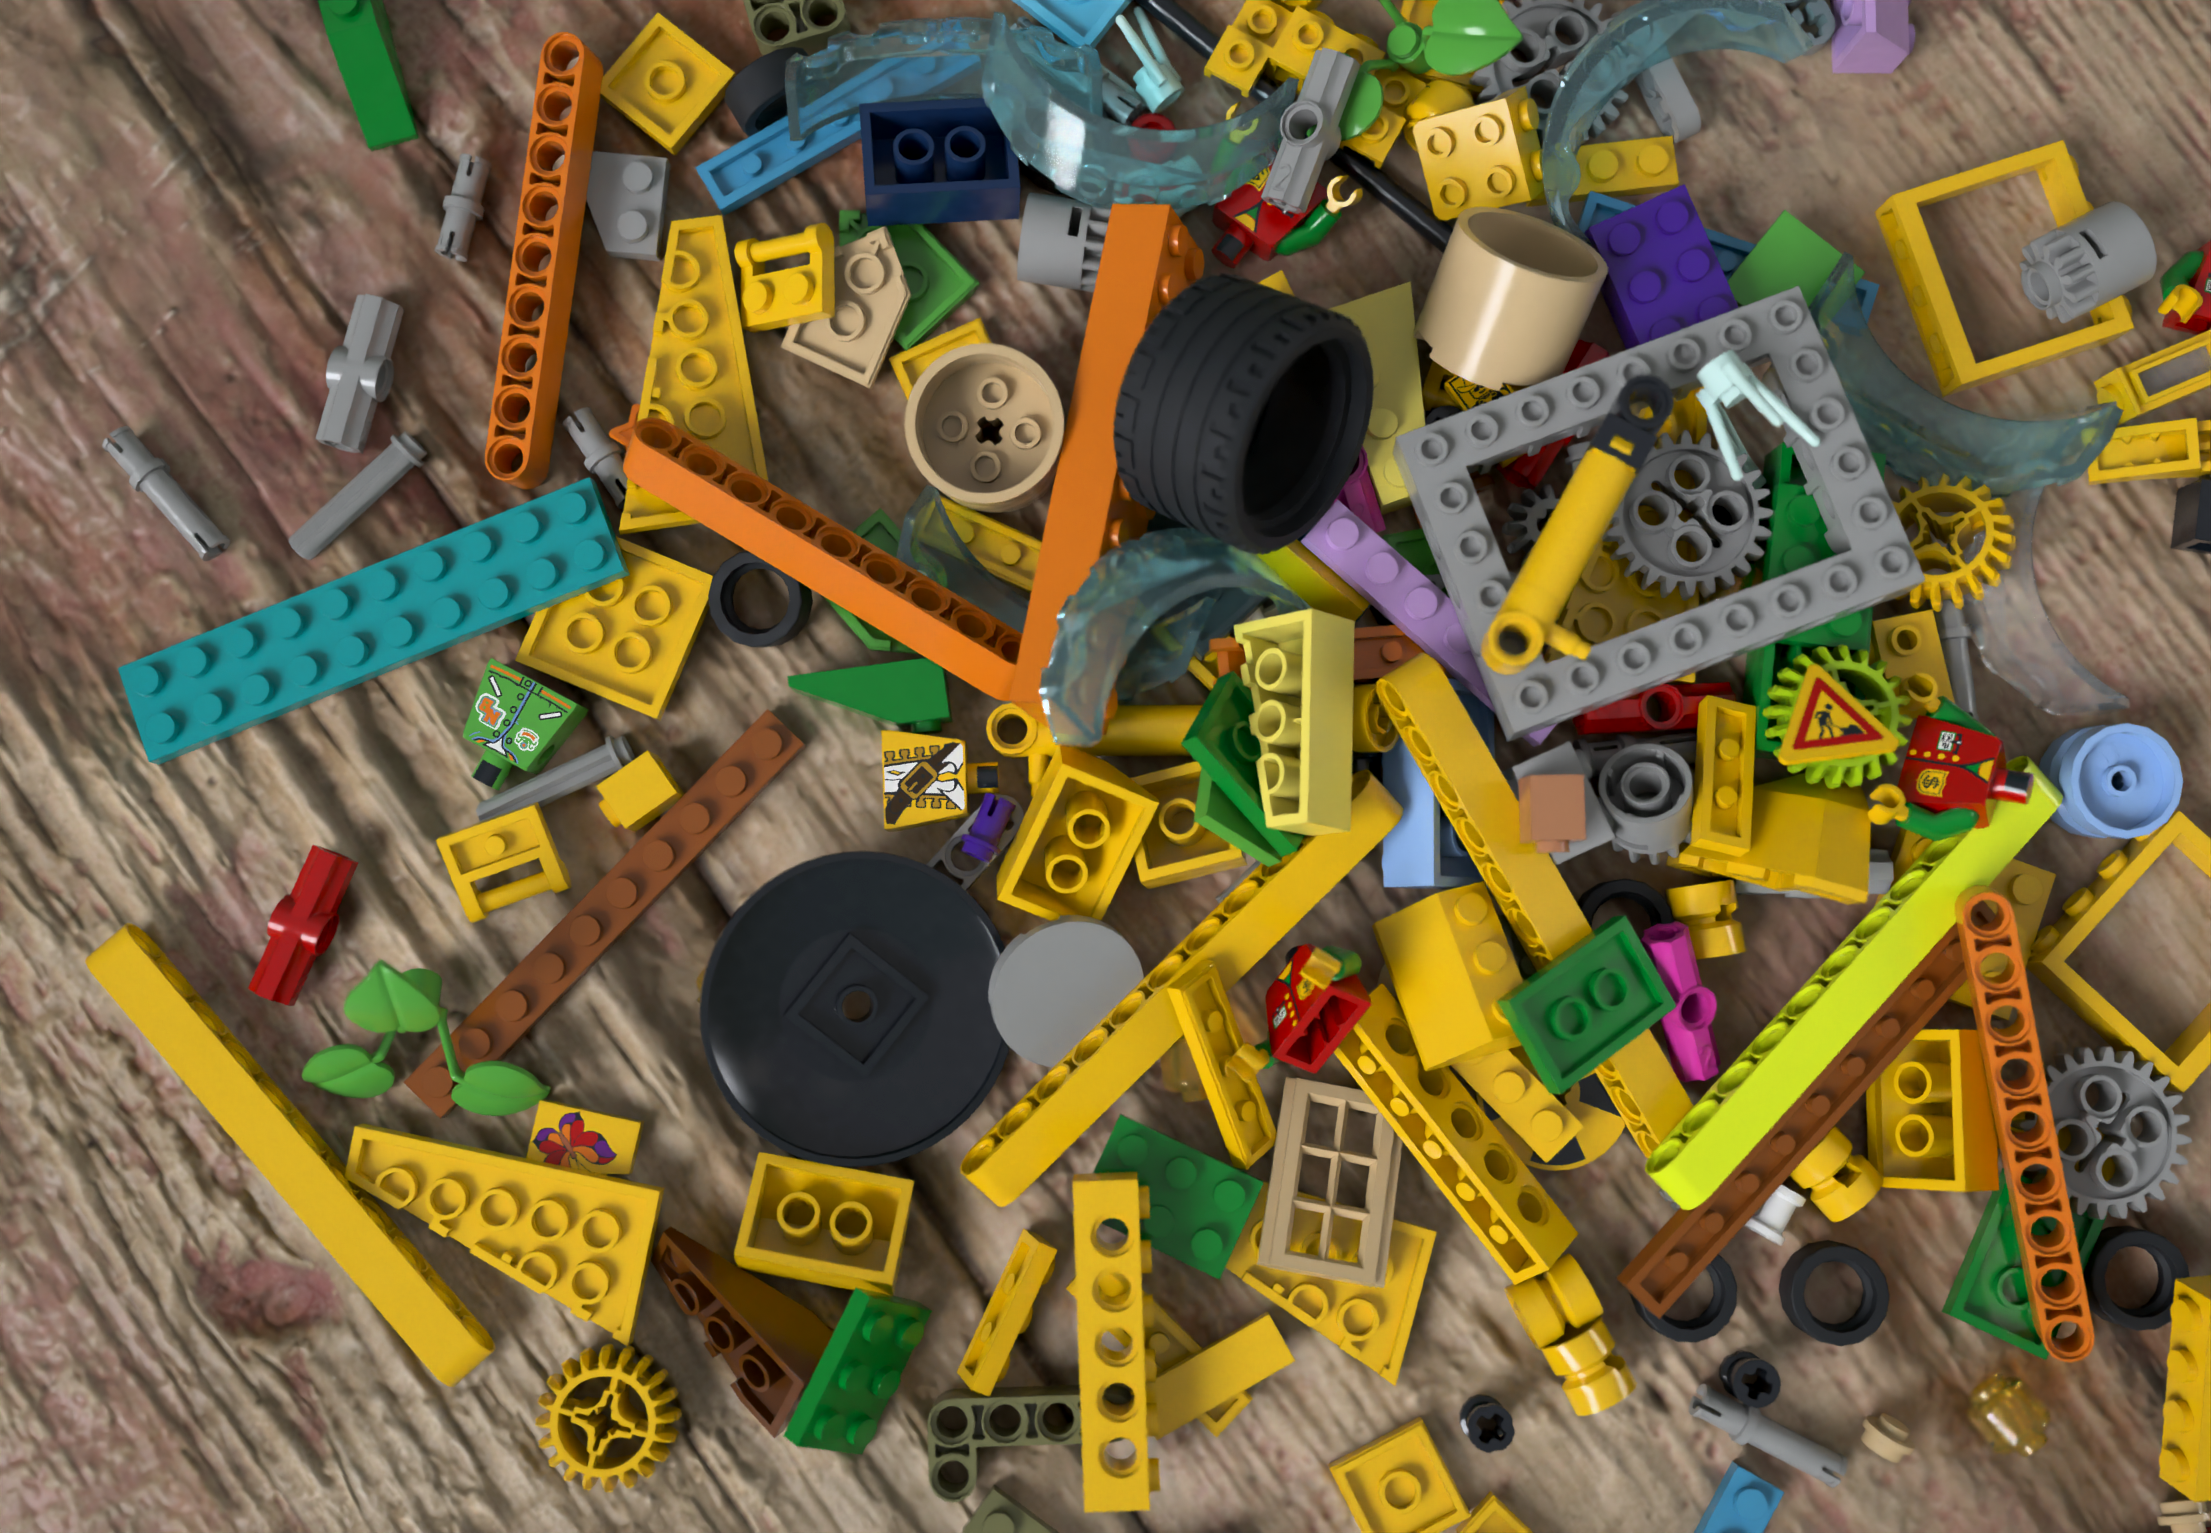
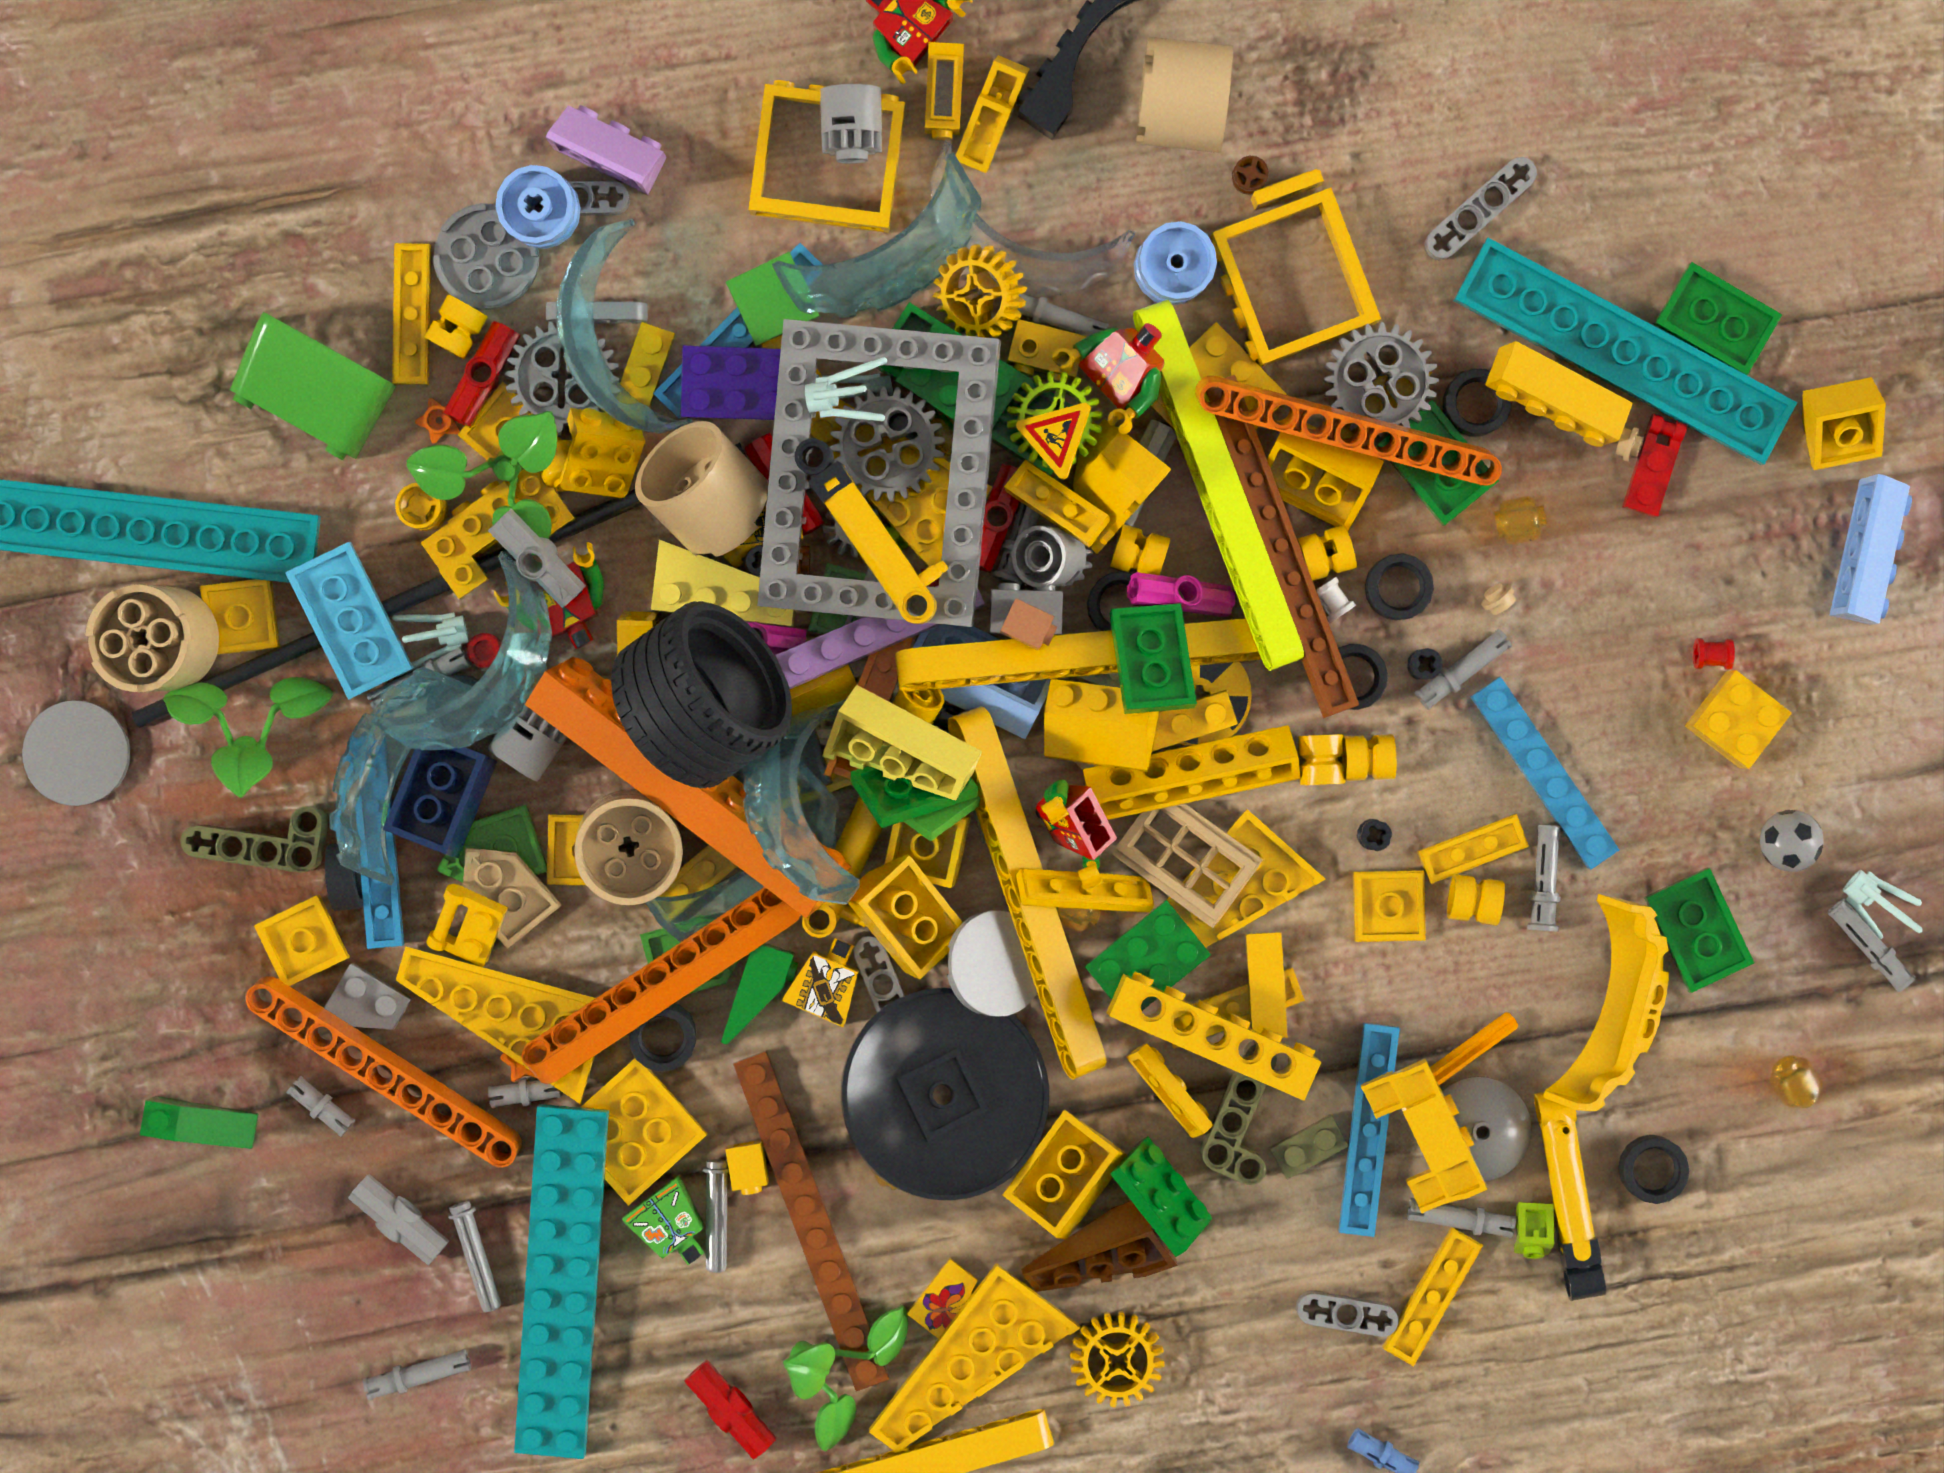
camera: 70 degrees left, 5 degrees up
yellow plate [436,802,571,923] -> none
dark purple pin [961,793,1016,863] -> none

